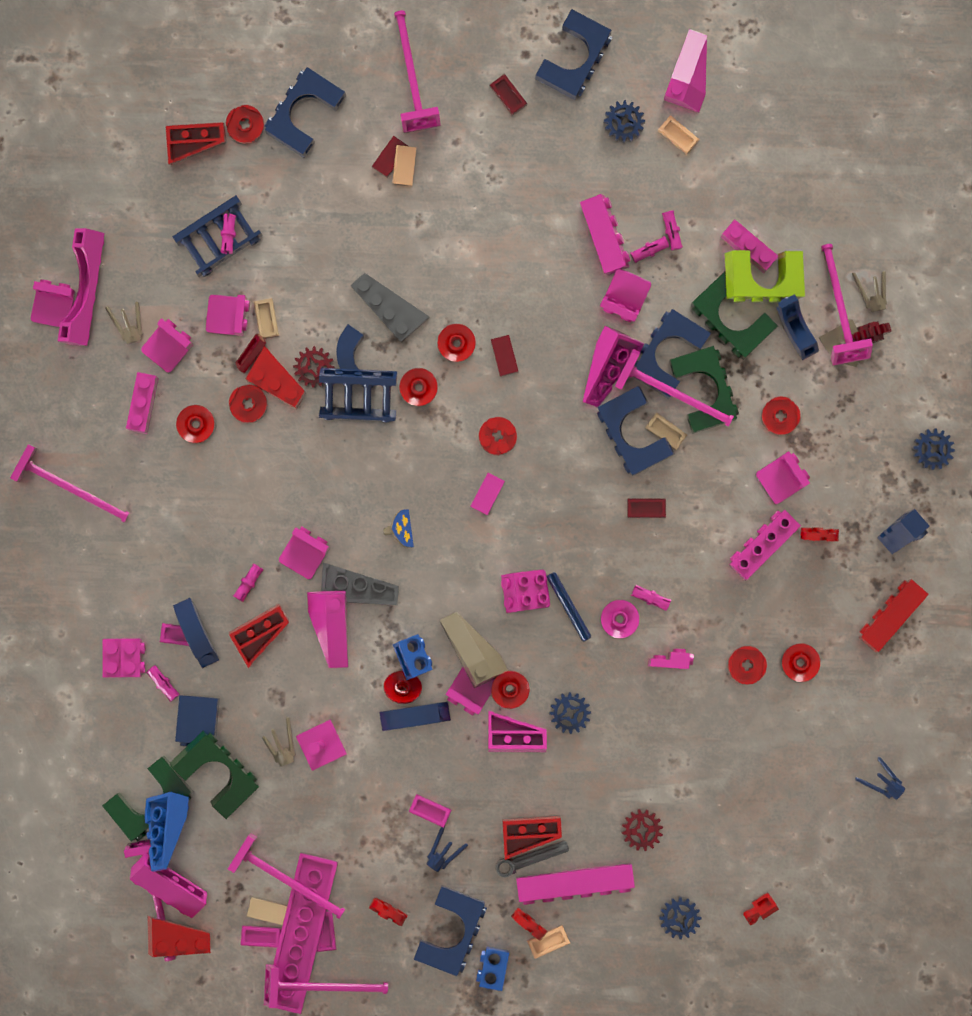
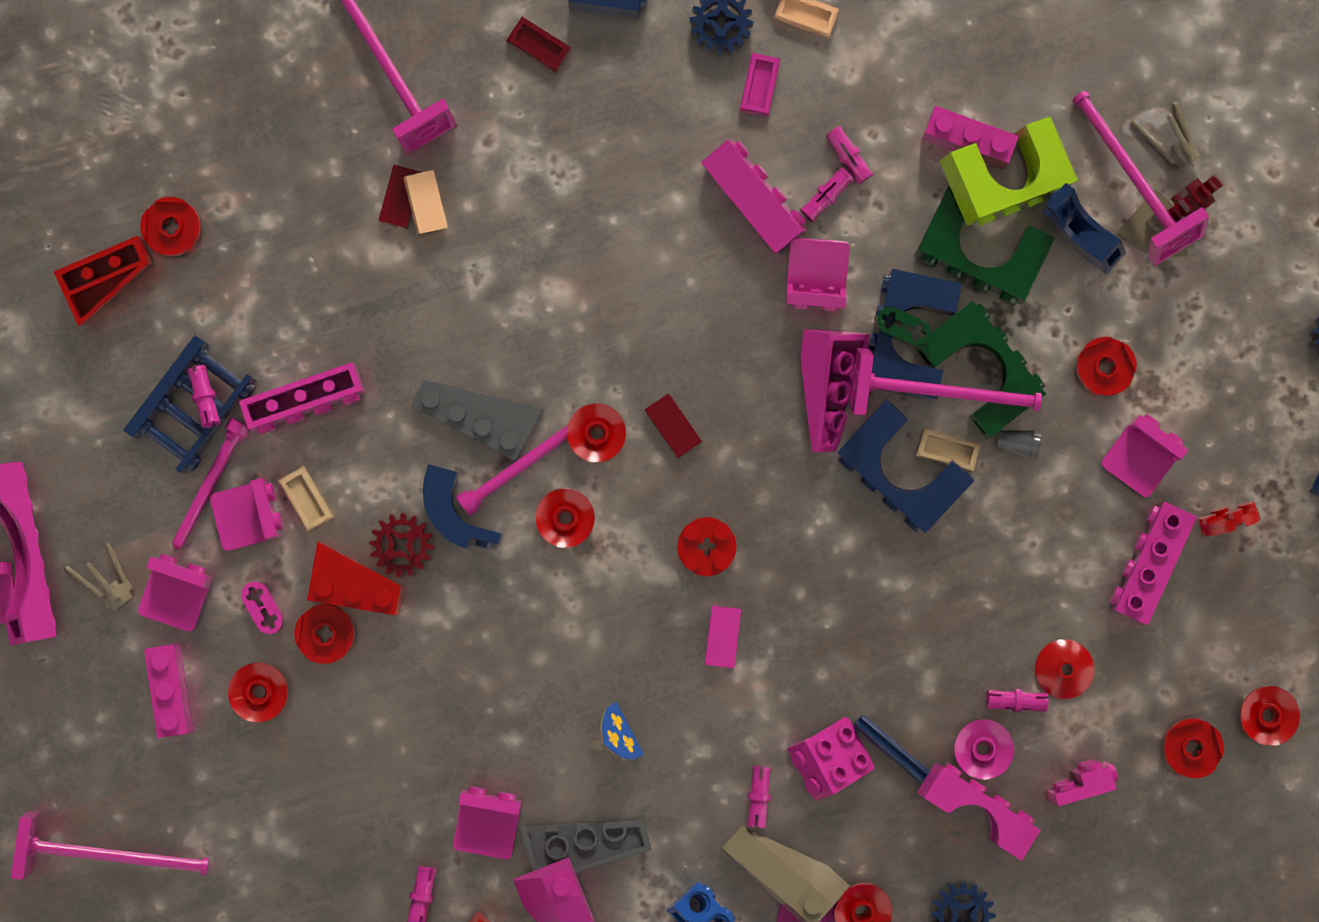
camera: 25 degrees left, 0 degrees up
dark red tile [235,334,266,374] -> none
dark blue arch [265,67,346,158] -> none
dark blue fence [319,368,397,423] -> none
dark red tile [627,498,666,518] -> none
none -> dark pink piece [172,417,250,549]
none -> dark pink brick [239,362,366,435]
none -> dark pink beam [241,582,284,634]
none -> dark pink piece [456,425,568,516]
none -> dark pink tile [740,53,781,117]
none -> dark pink pin [747,766,772,828]
none -> dark green beam [875,307,931,347]
none -> dark pink arch [917,763,1041,861]
none -> dark grey cone [997,430,1042,459]
none -> red dish [1035,640,1095,699]

